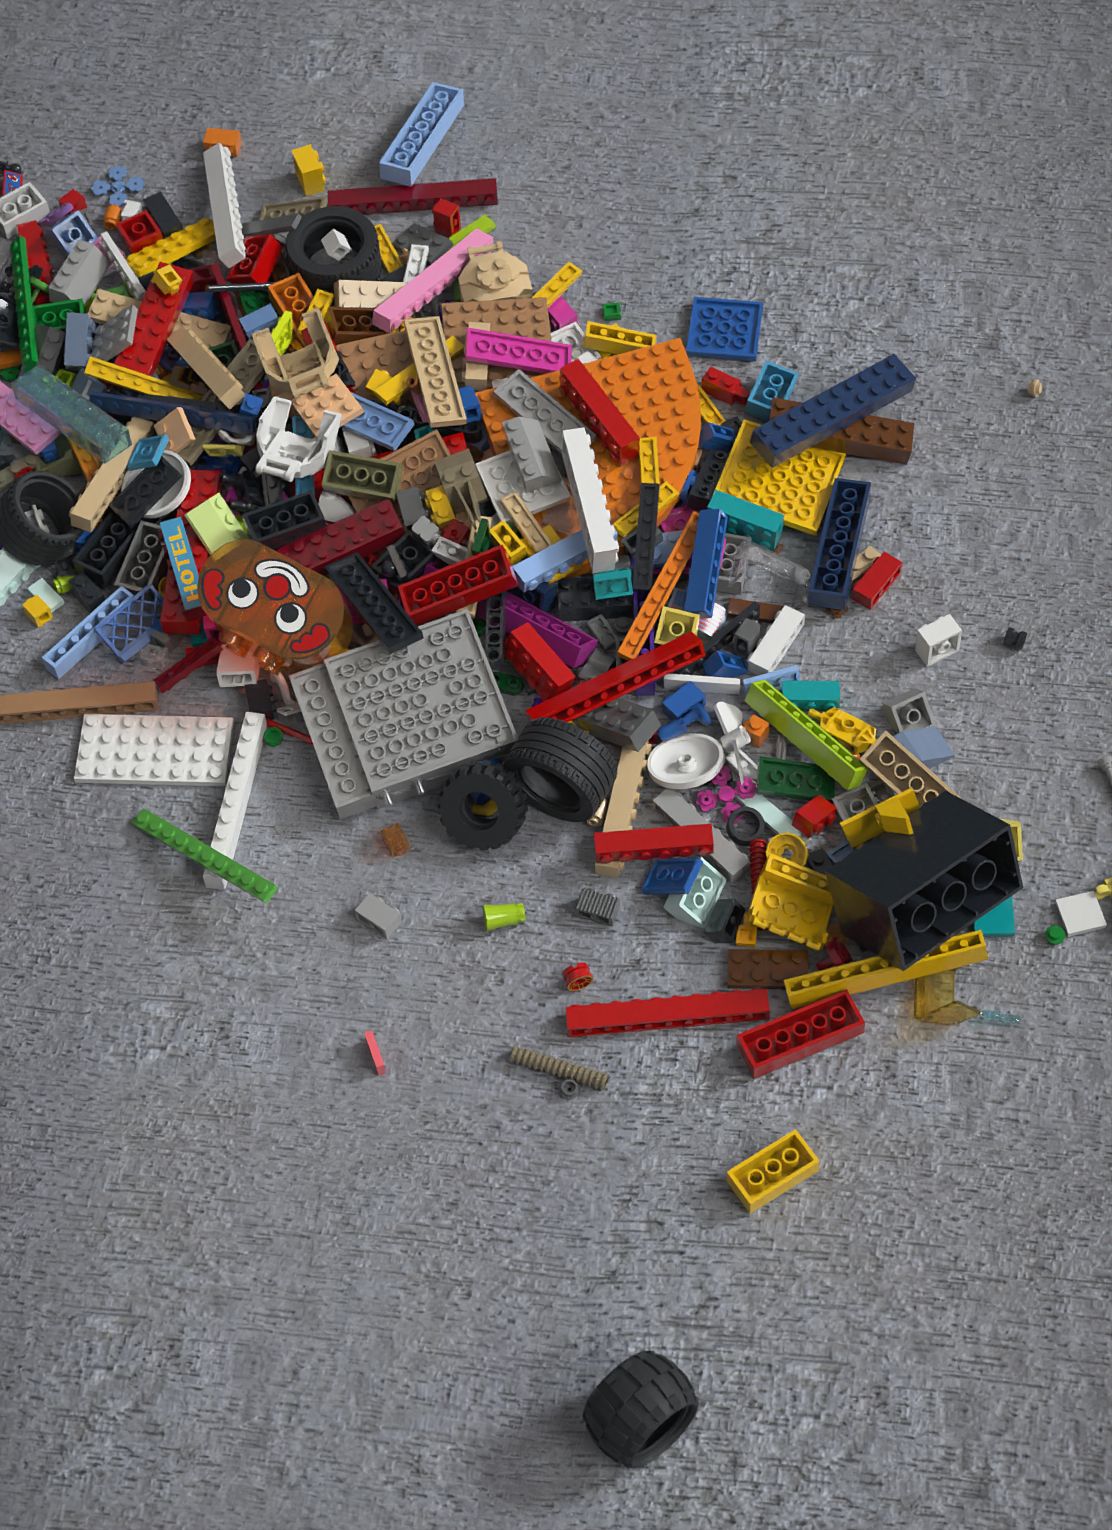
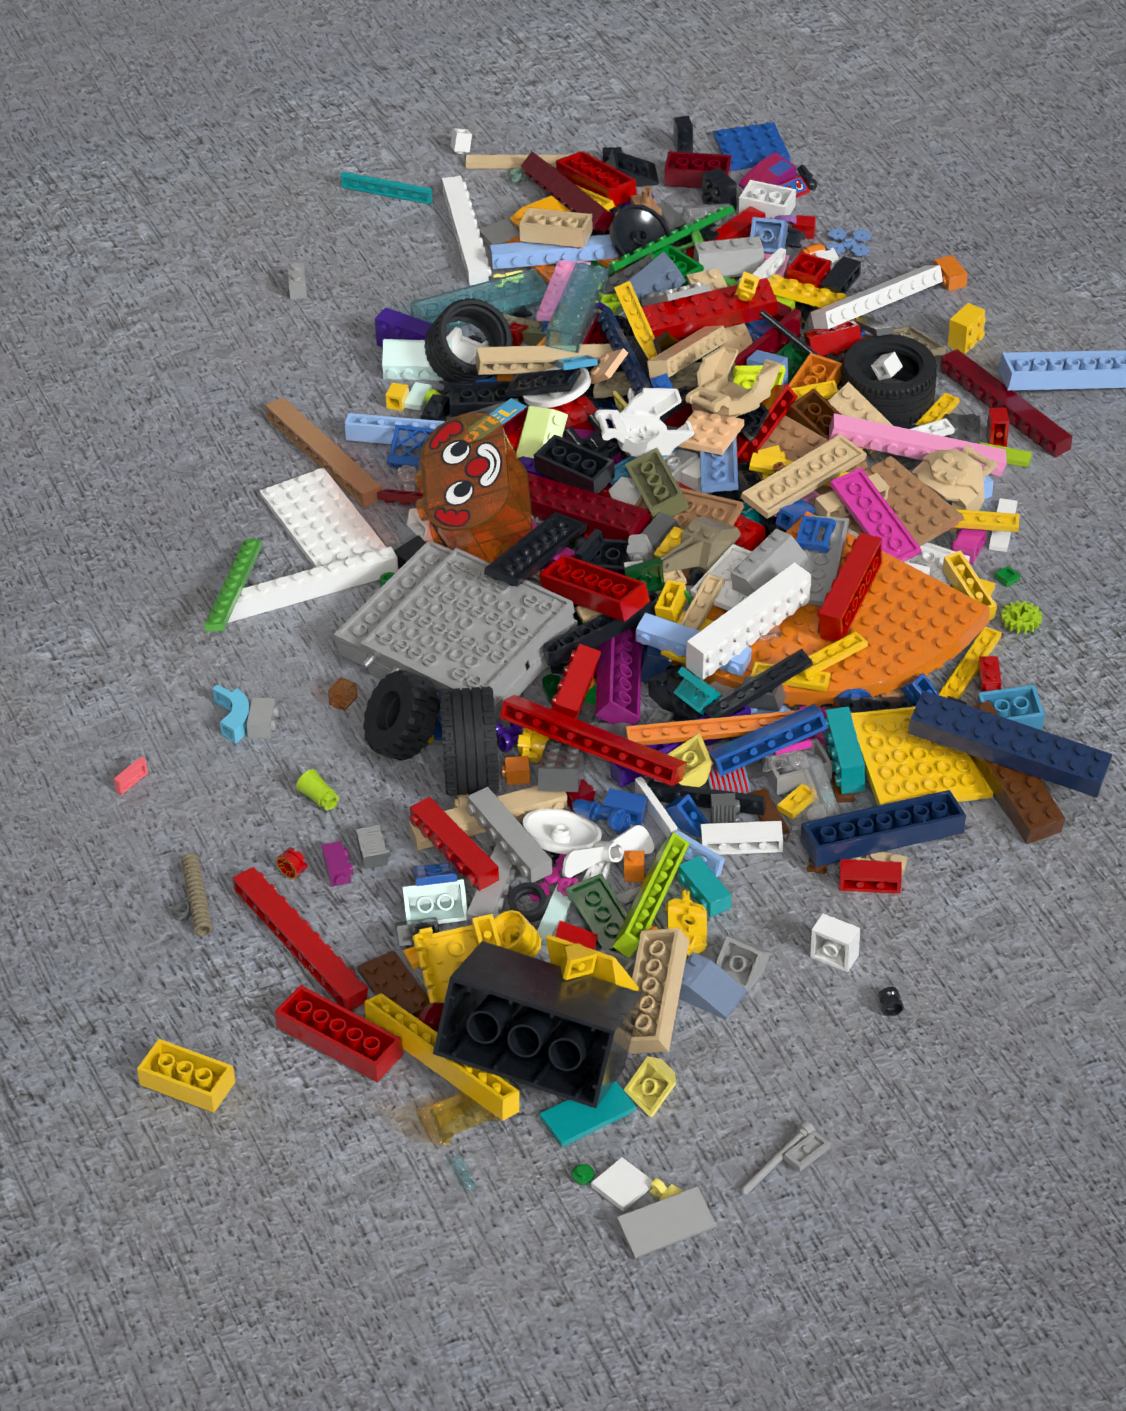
camera: 55 degrees right, 15 degrees down
blue plate [686,297,763,361] -> none
none -> medium azure arch [212,684,250,744]
none -> magenta brick [321,841,353,887]
none -> light grey brick [466,787,552,882]
none -> yellow plate [777,783,817,820]
none -> blue plate [796,515,836,554]
none -> white tile [989,498,1018,552]
none -> lime gear [1001,600,1042,634]

